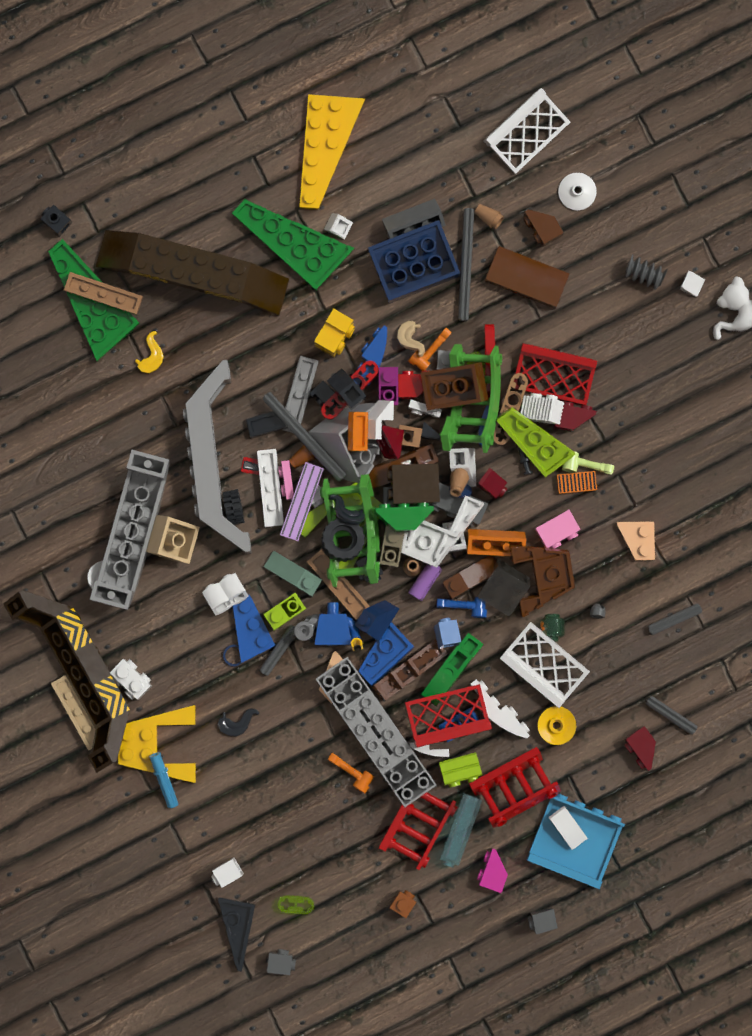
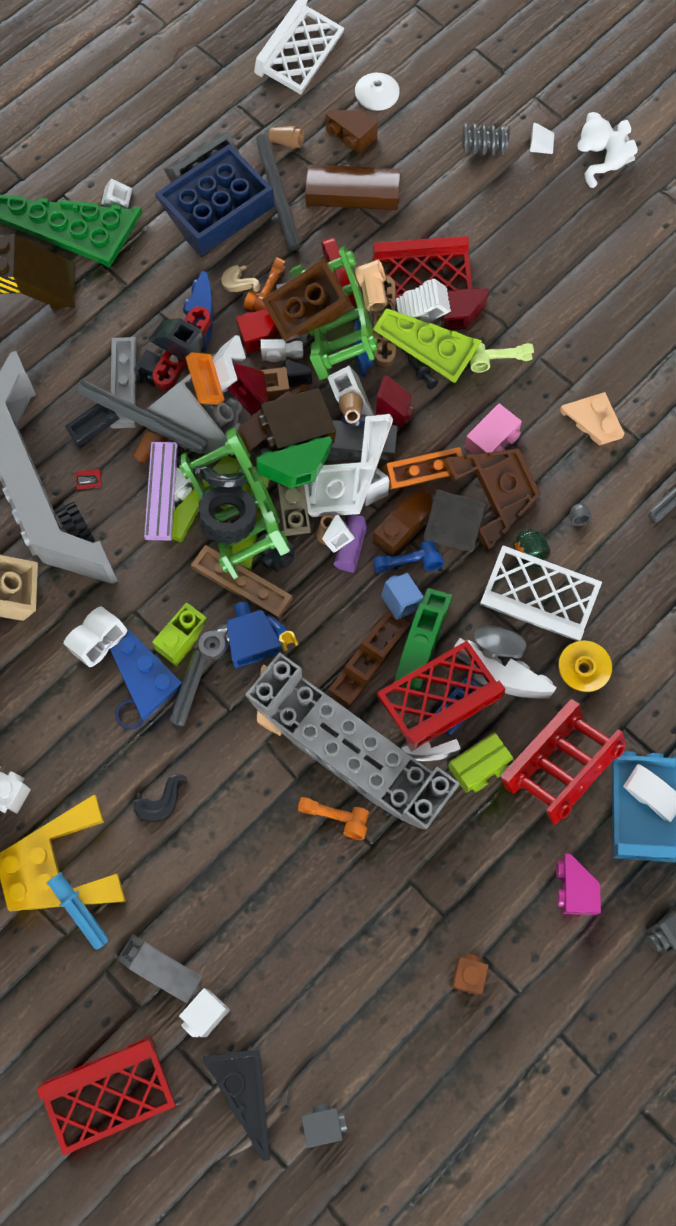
camera: 15 degrees left, 15 degrees down
white plate [257,449,284,527] -> none
sand green slope [264,551,322,597] -> none
bright pink plate [278,460,294,501] -> none
clear neon green beam [278,895,314,914] -> none
yellow wing [300,94,365,210] -> none
yellow brick [314,308,355,358] -> none
dark blue slope [354,600,399,641] -> none
blue wing [359,622,414,686] -> none
magenta slope [379,367,398,406] -> none
red fence [379,792,458,870] -> none
clear light blue slope [440,793,482,868] -> none
tile [557,471,597,494] -> none
none -> red fence [37,1035,176,1156]
none -> flat silver slope [117,934,202,1003]
none -> white slope [322,514,355,553]
none -> light nougat piece [355,259,388,312]
none -> dark grey dish [474,625,526,659]

